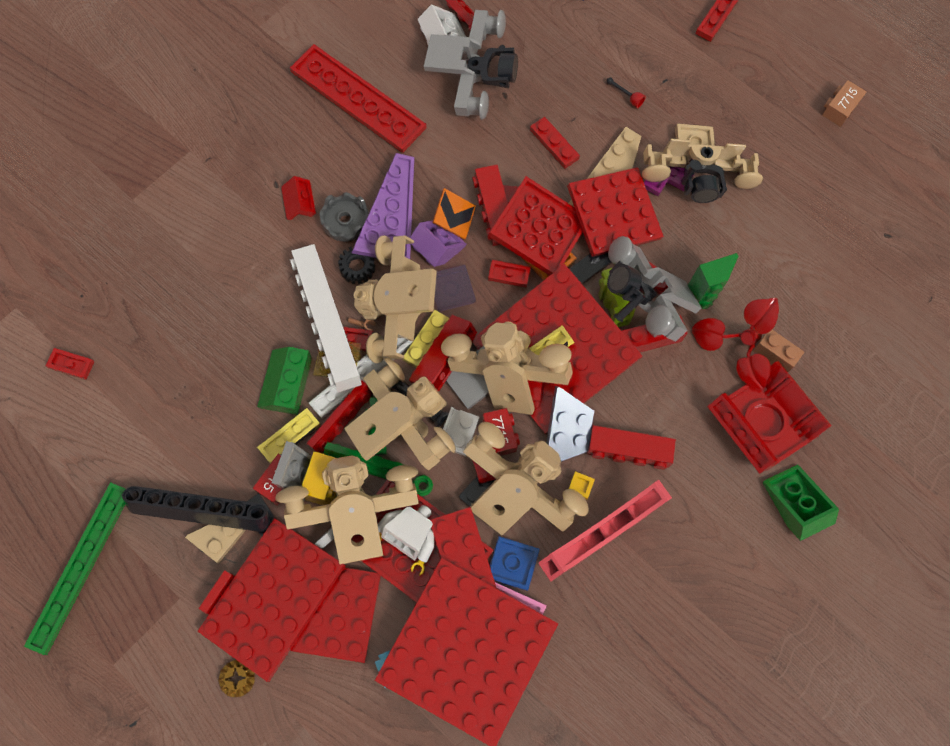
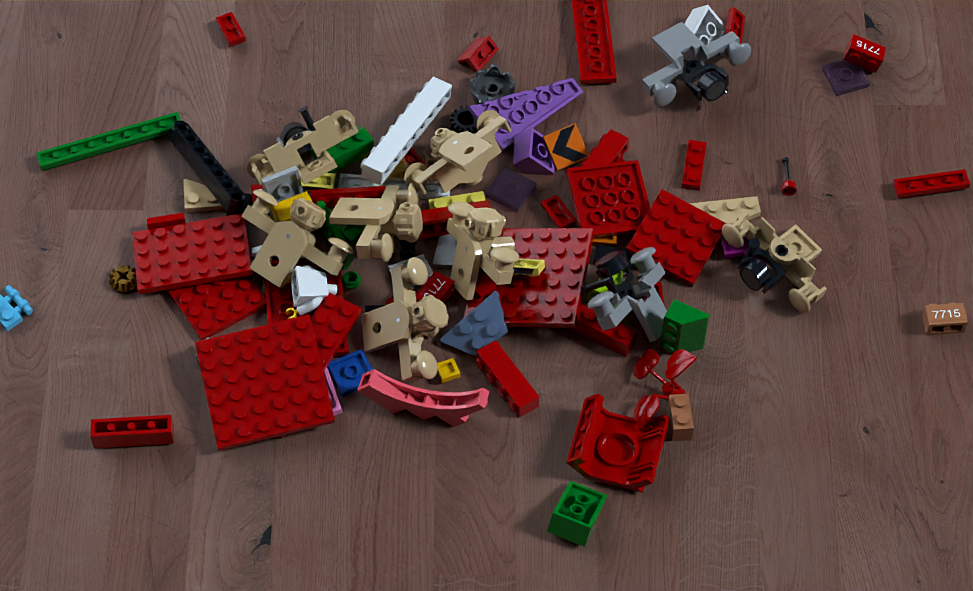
camera: 50 degrees right, 15 degrees down
none -> tan piece [247,106,359,185]

